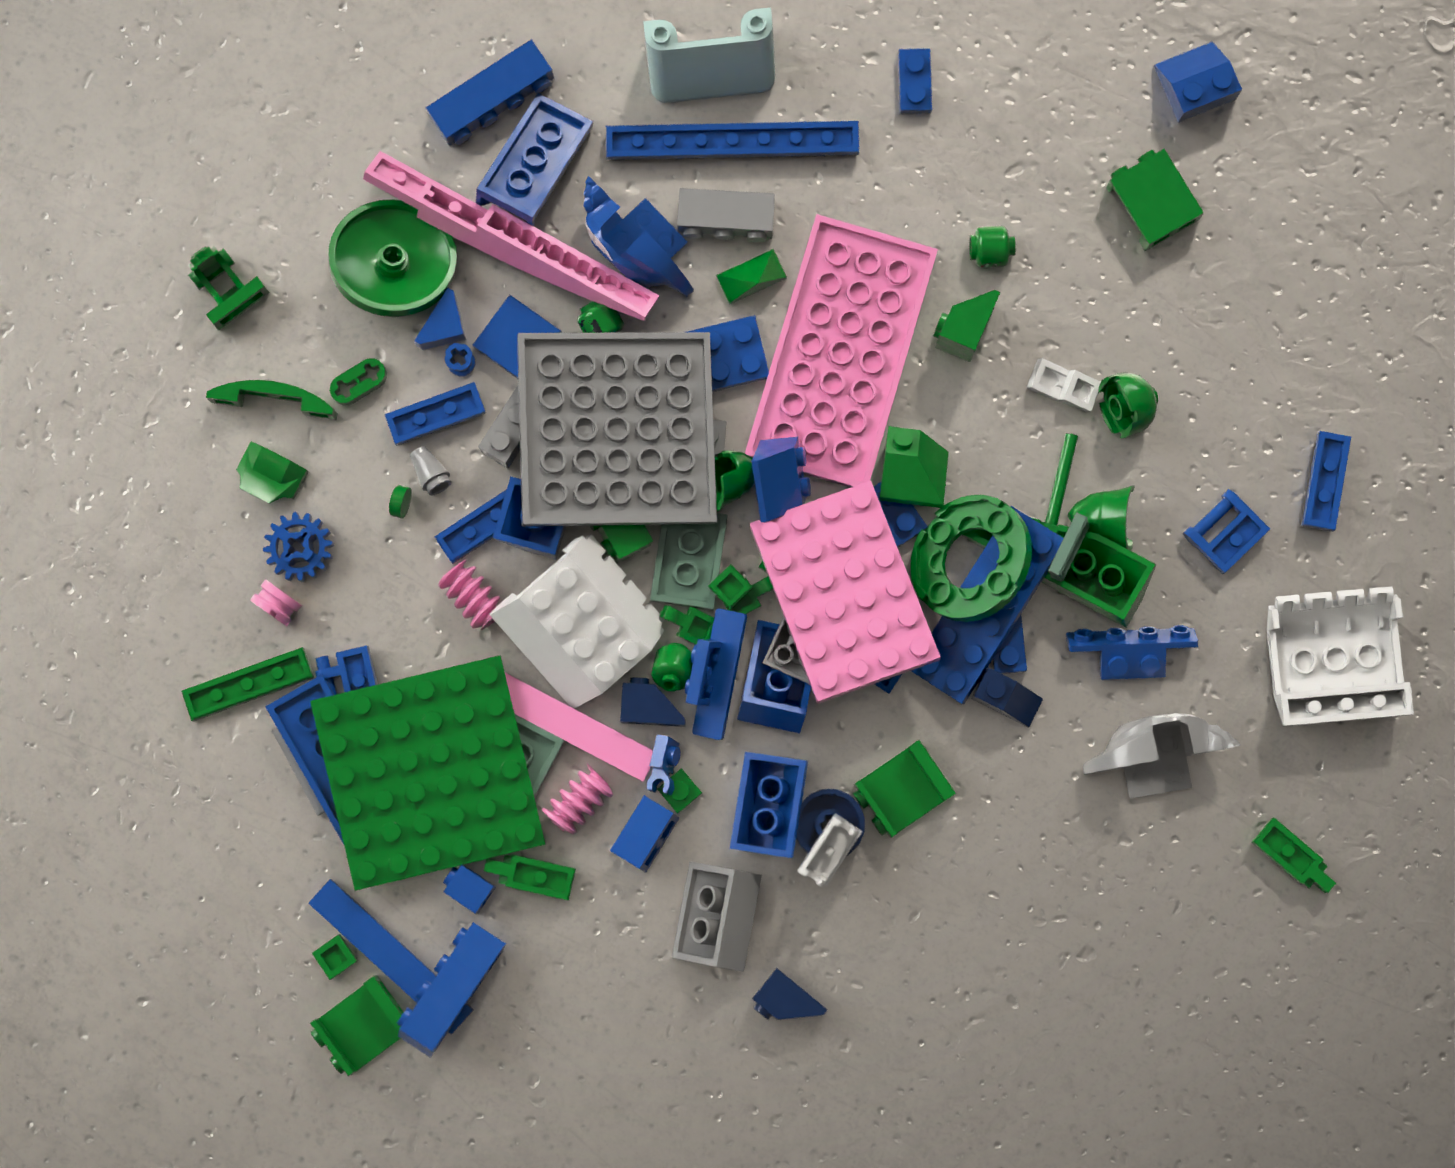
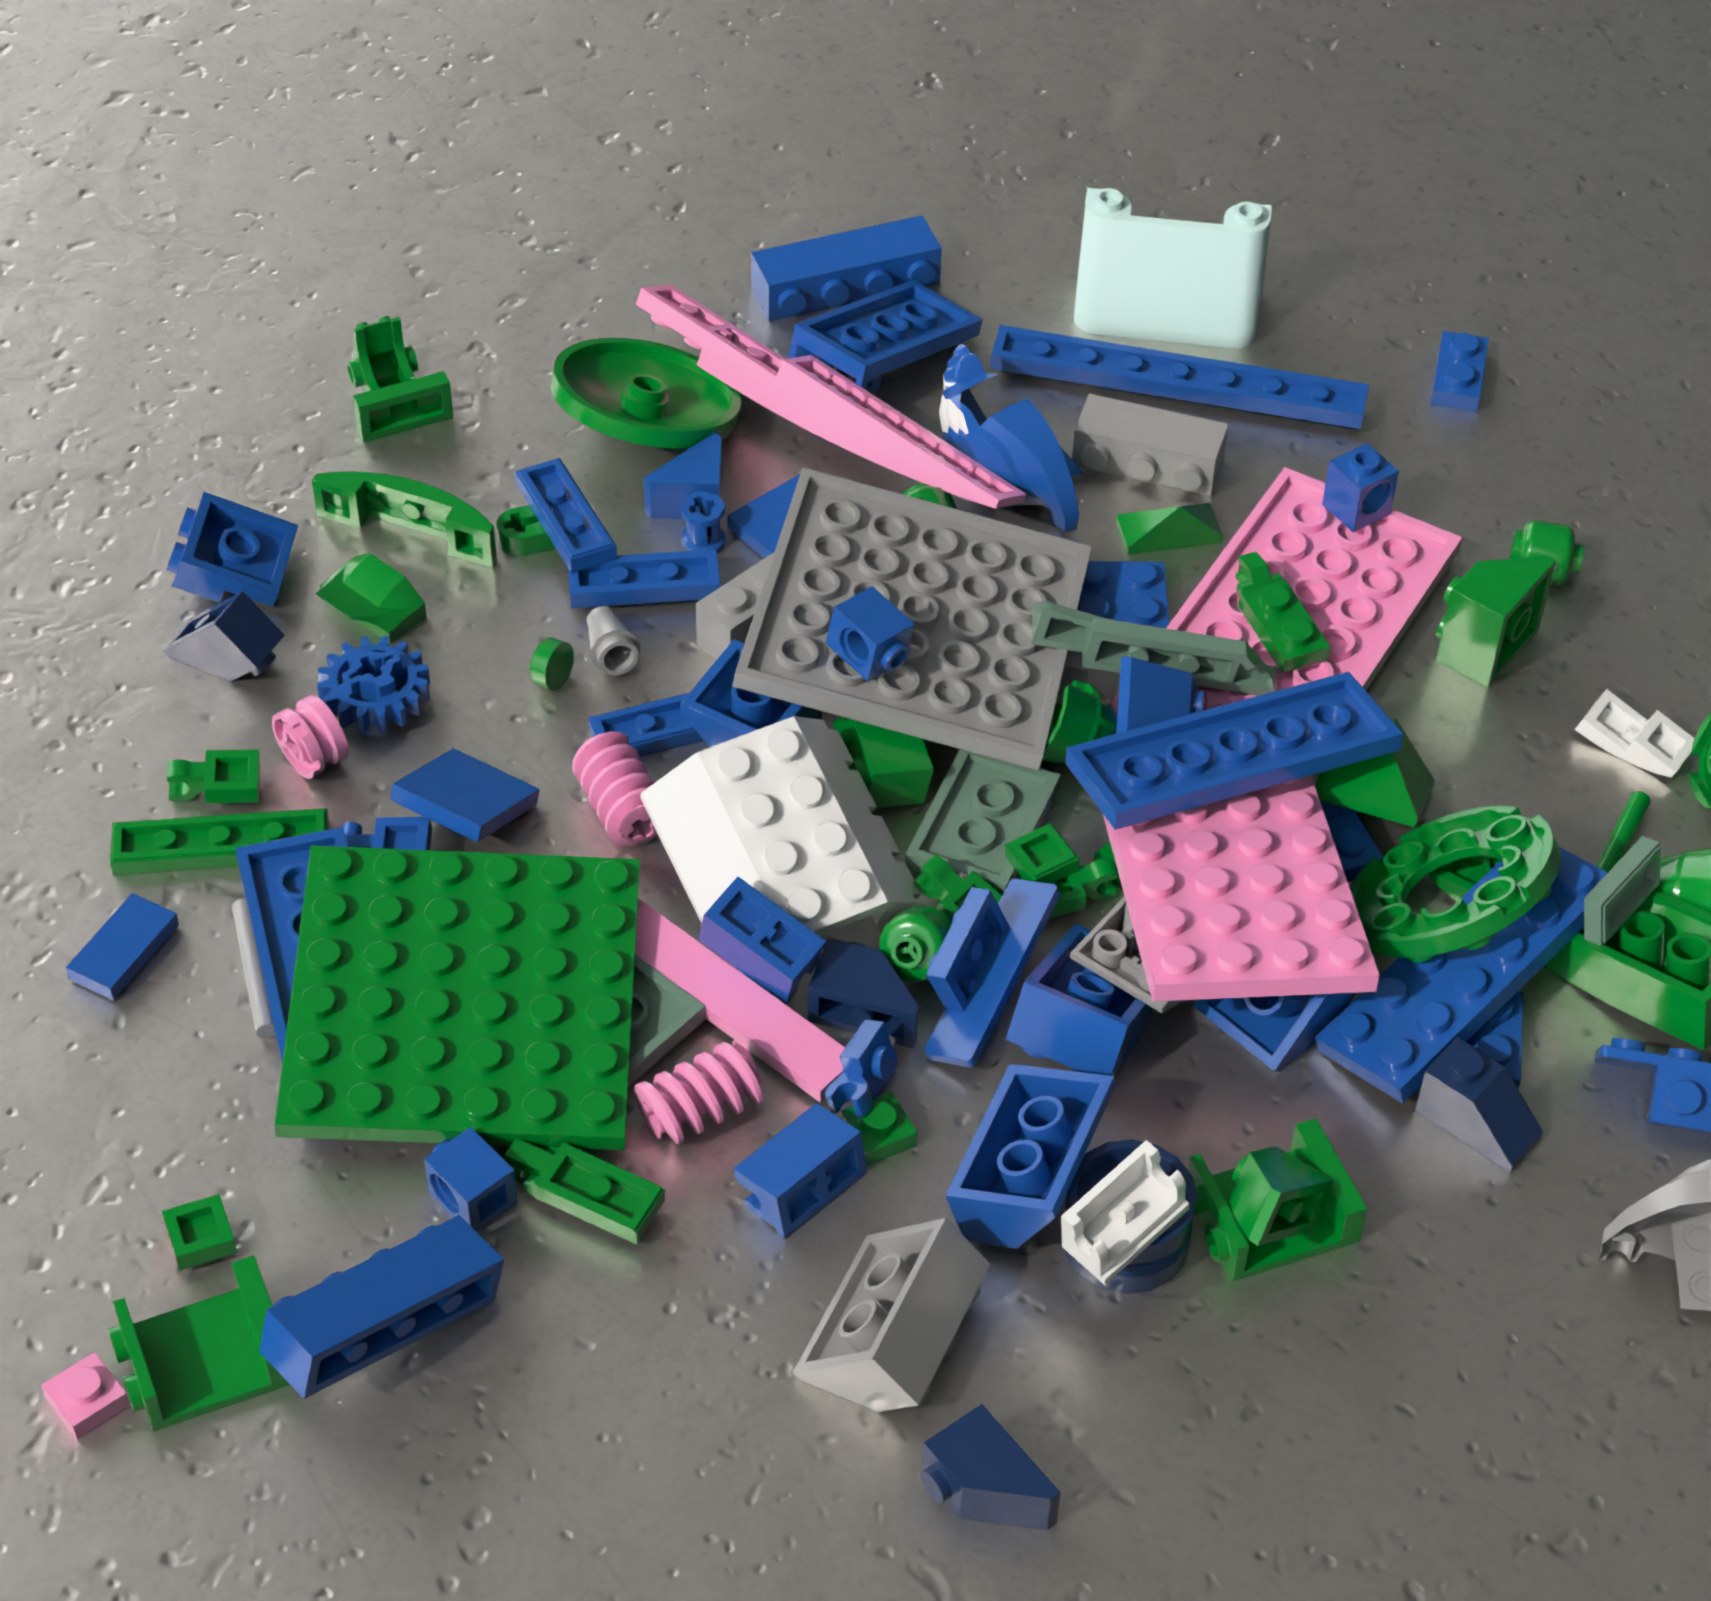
camera: 10 degrees right, 35 degrees down
blue tile [308,879,474,1035] -> none
none -> bright pink plate [41,1352,130,1439]
none -> blue tile [65,893,179,1001]
none -> dark blue slope [163,591,284,681]
none -> blue plate [166,491,298,607]
none -> green plate [166,749,260,804]
none -> blue tile [390,748,540,842]
none -> blue tile [515,458,617,573]
none -> blue hinge [699,876,826,1005]
none -> blue brick [825,586,915,682]
none -> sand green wedge [1032,601,1278,695]
none -> blue plate [1065,672,1403,830]
none -> green slope [1227,1146,1334,1246]
none -> green hinge [1235,551,1331,673]
none -> blue brick [1322,443,1399,532]

